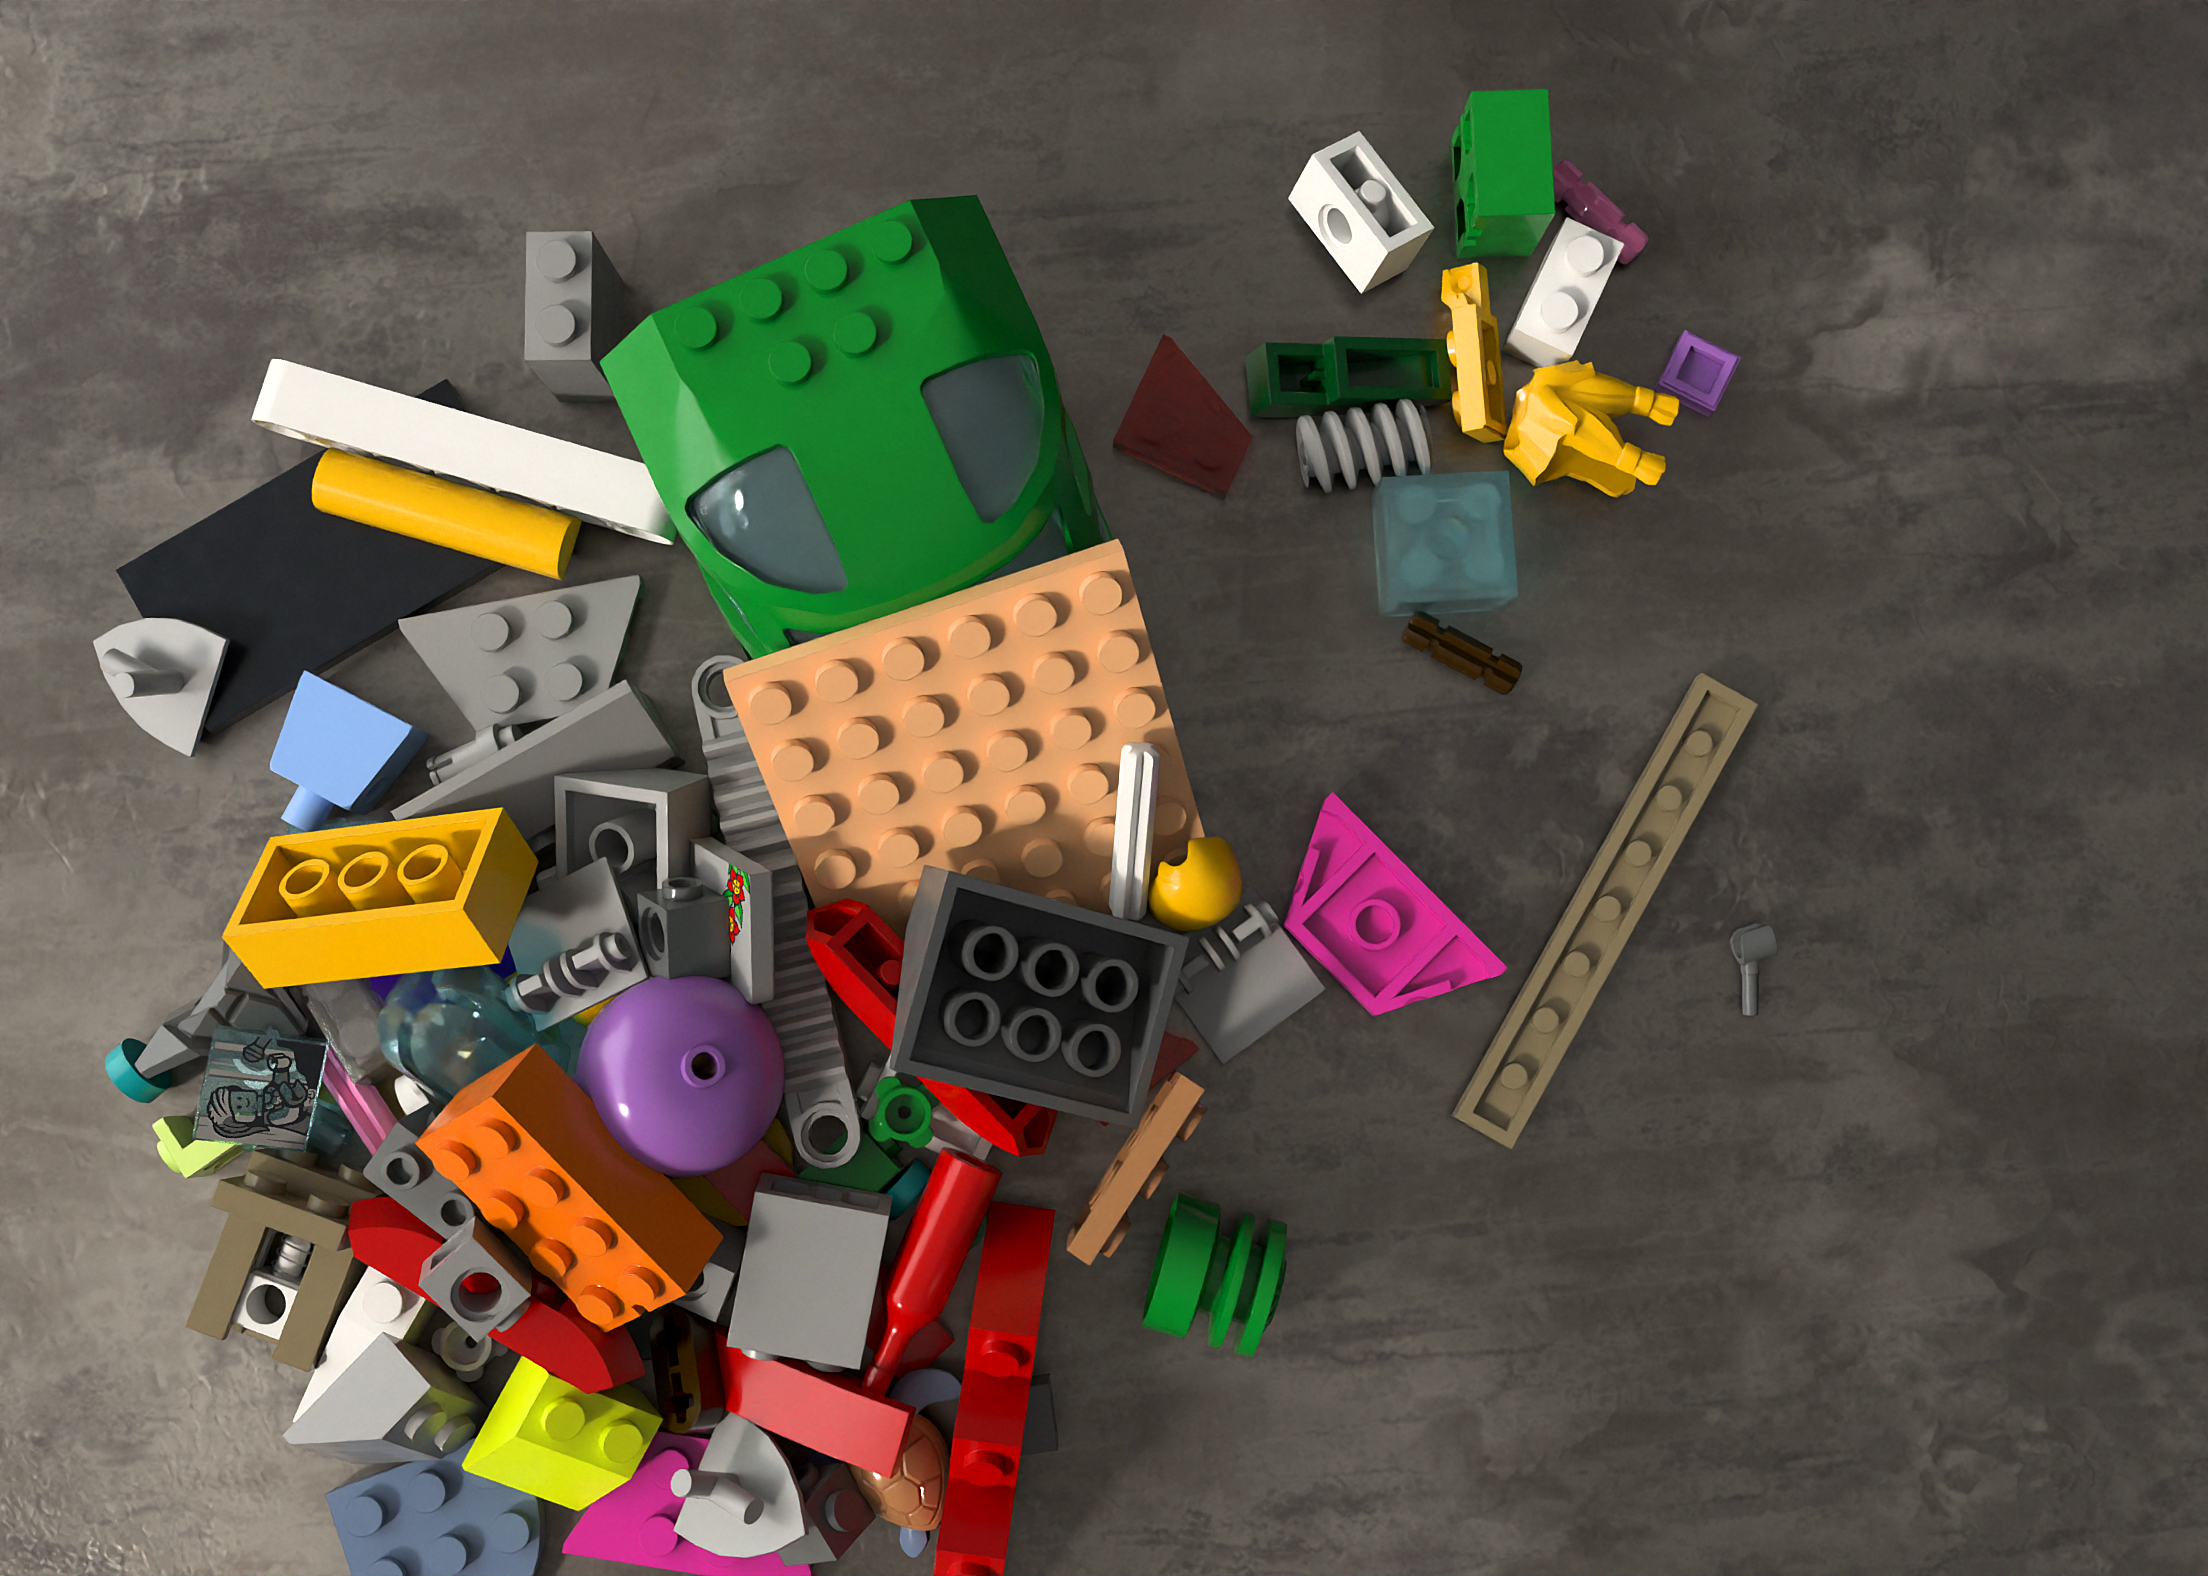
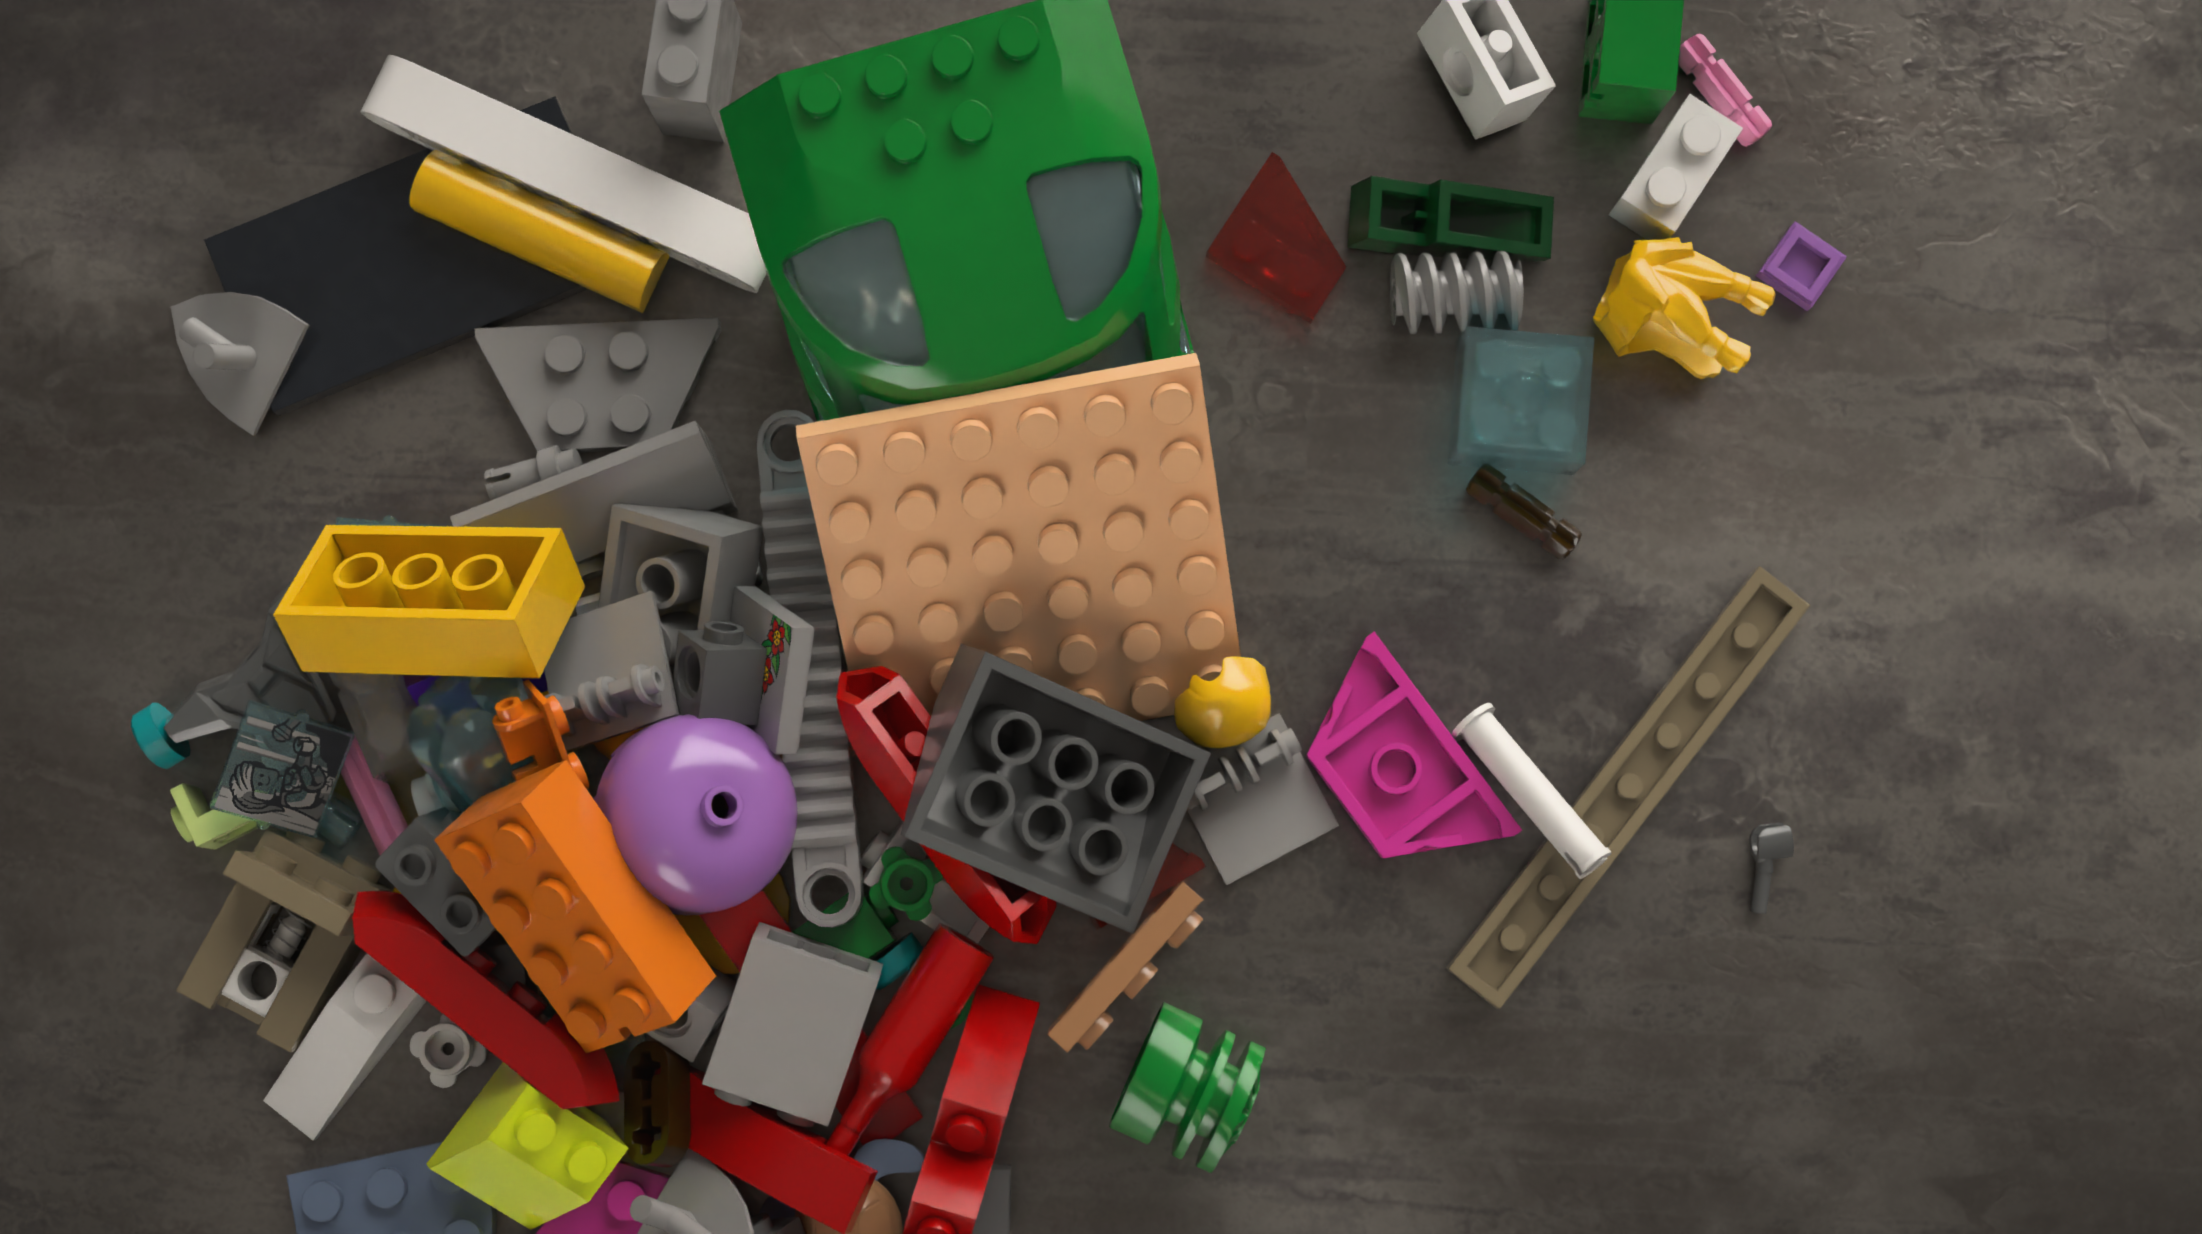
camera: 10 degrees right, 0 degrees up
light blue torso [270,671,430,832] -> none
light grey slope [282,1332,489,1465] -> none
light grey brick [418,1216,532,1343] -> none
white axle [1109,741,1160,921] -> none
yellow hinge [1441,263,1507,444] -> none
none -> orange hinge [492,679,590,789]
none -> white pin [1452,703,1612,879]

